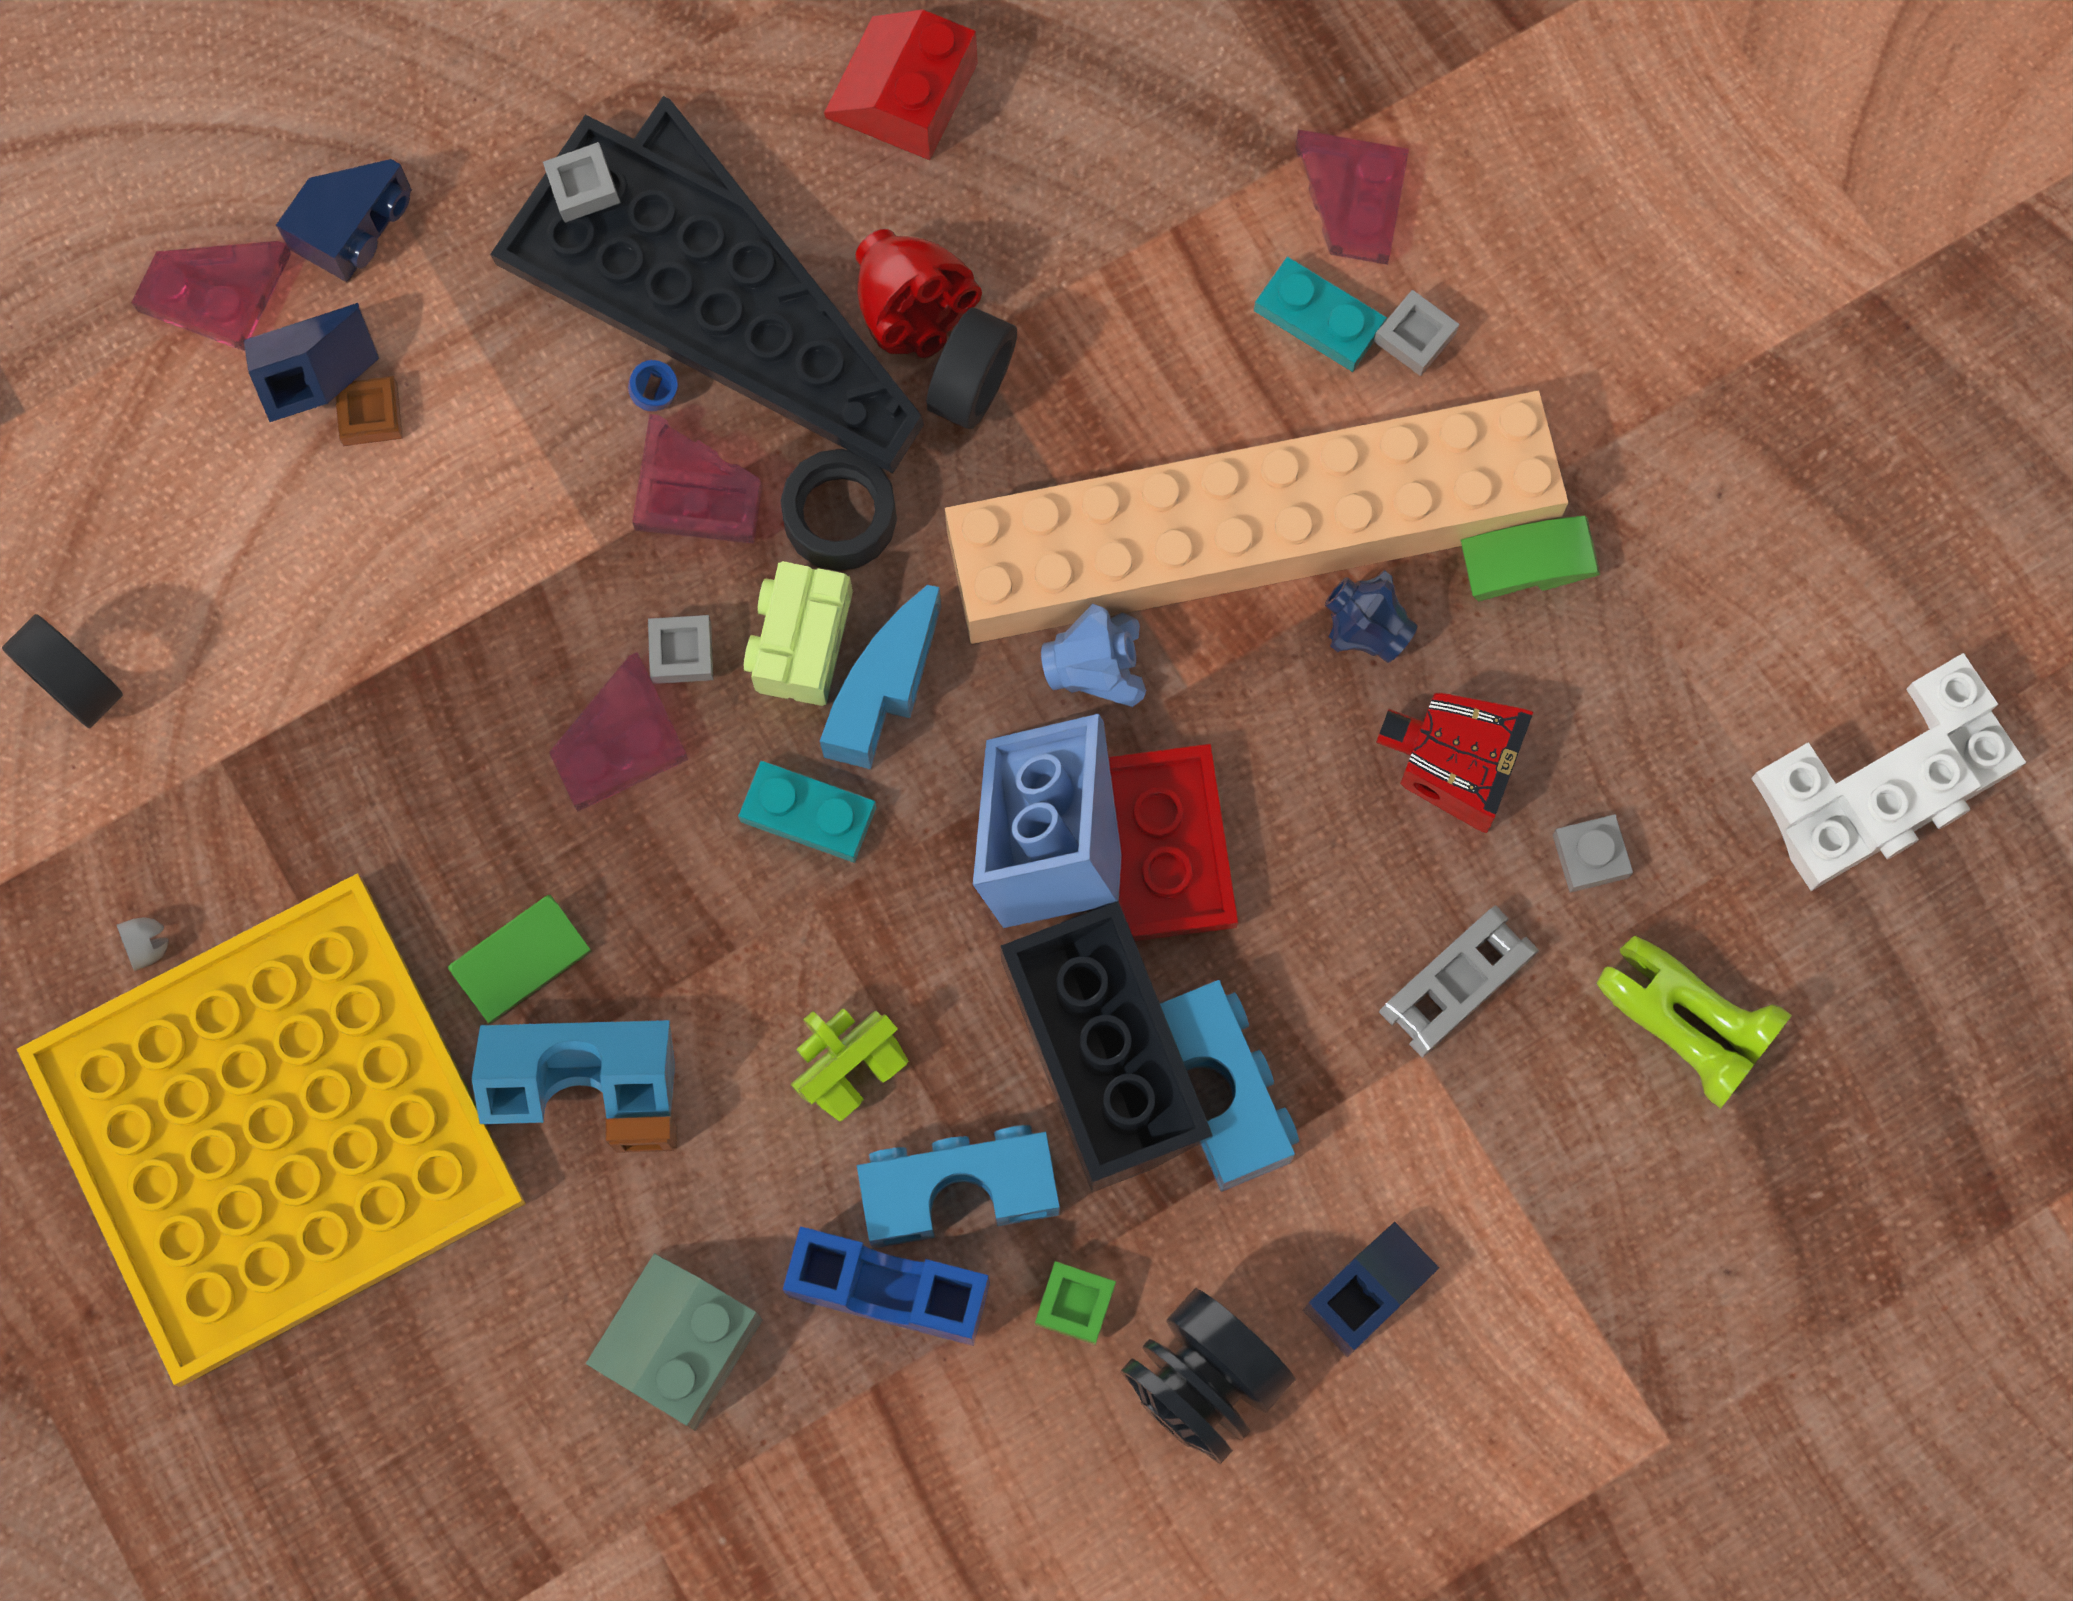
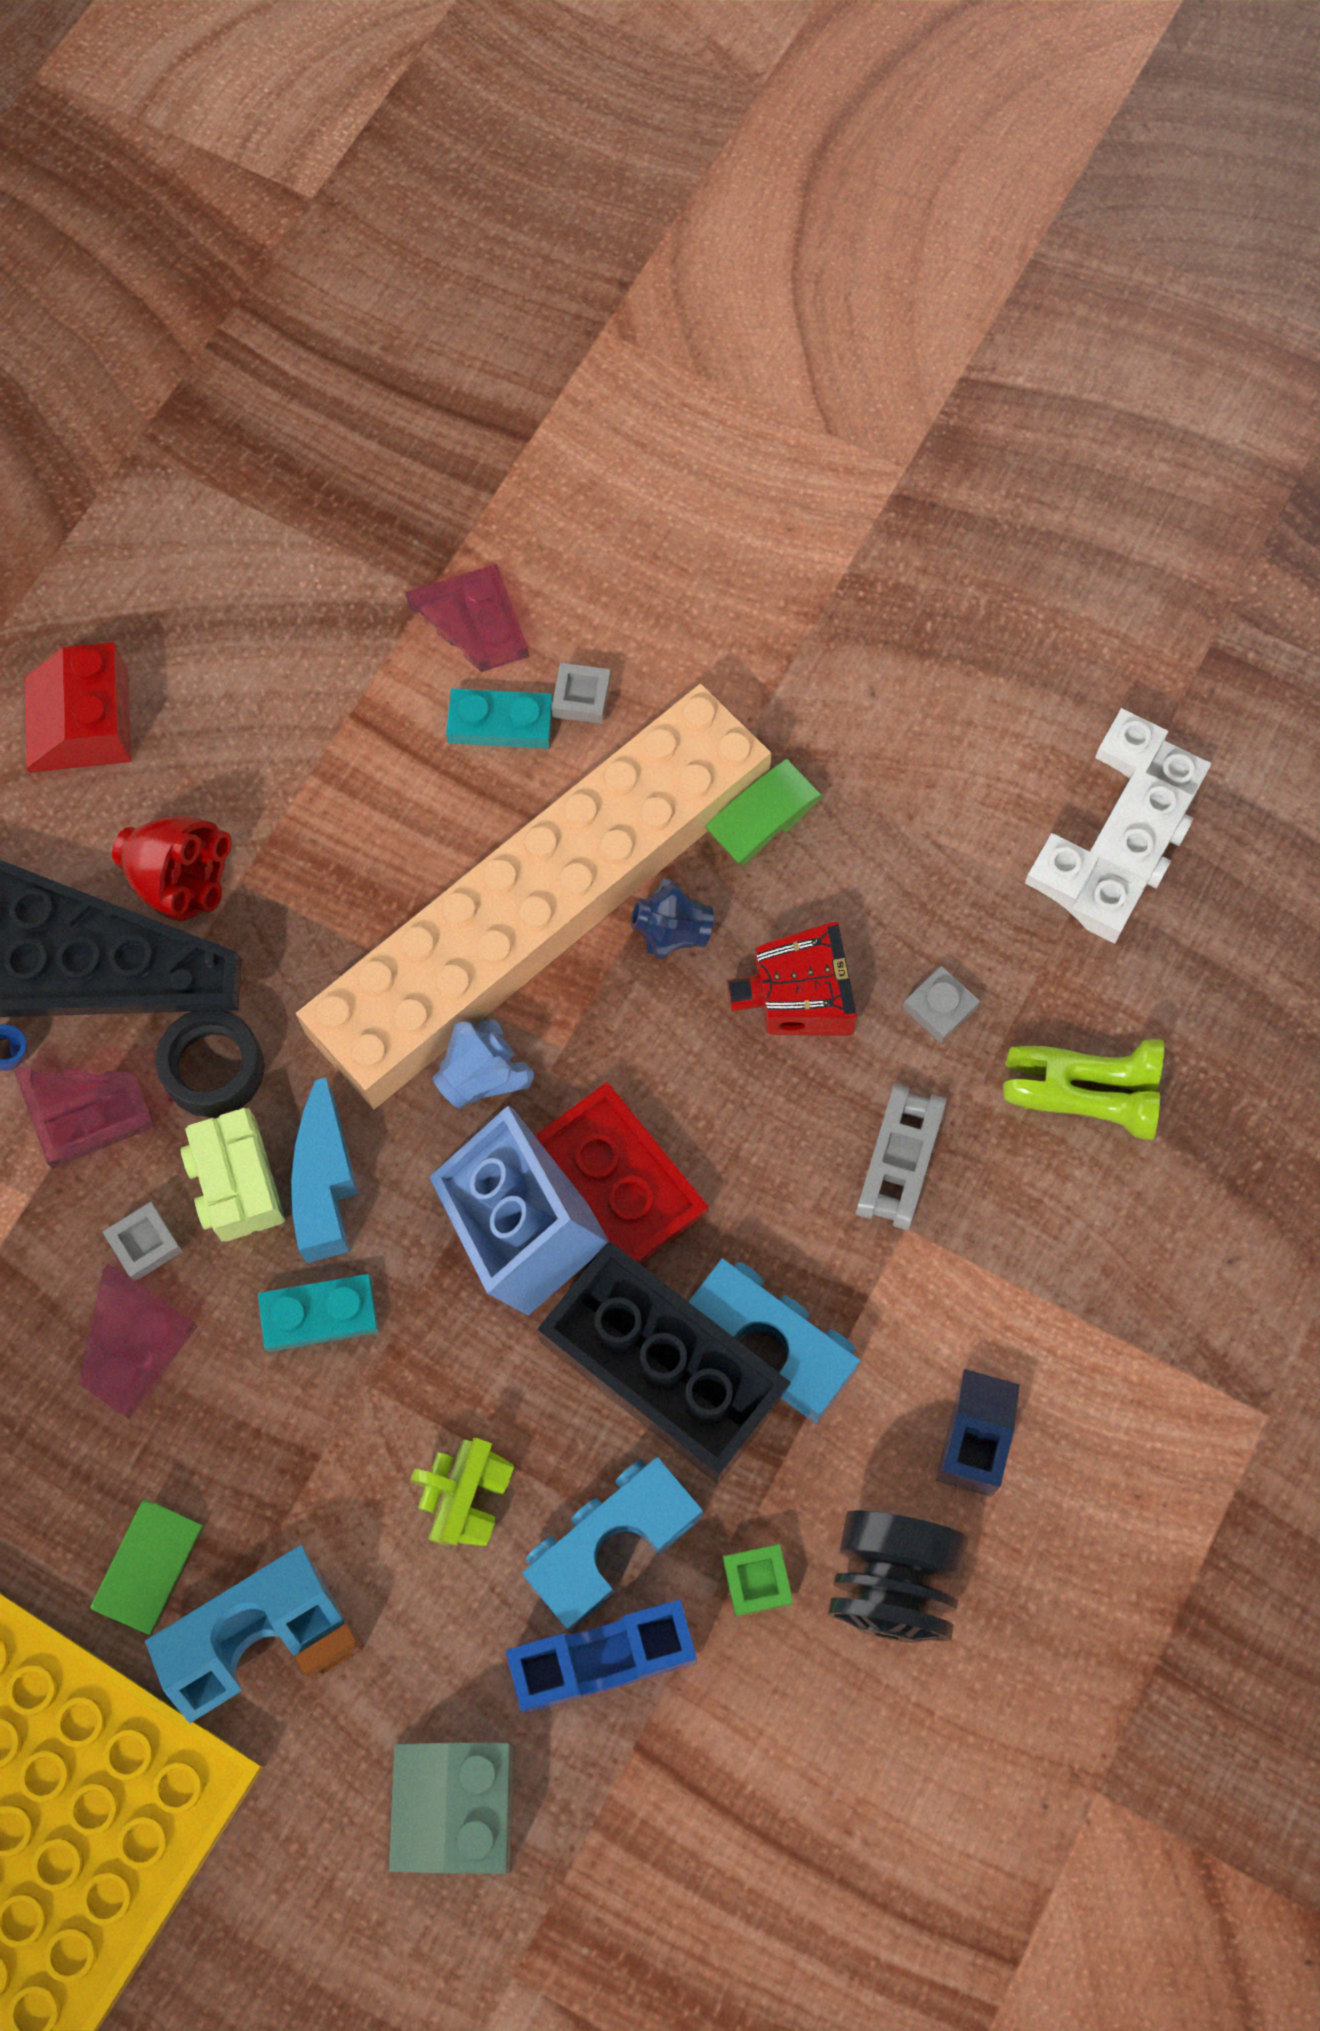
camera: 30 degrees left, 5 degrees down
black tyre [926,307,1017,429] -> none

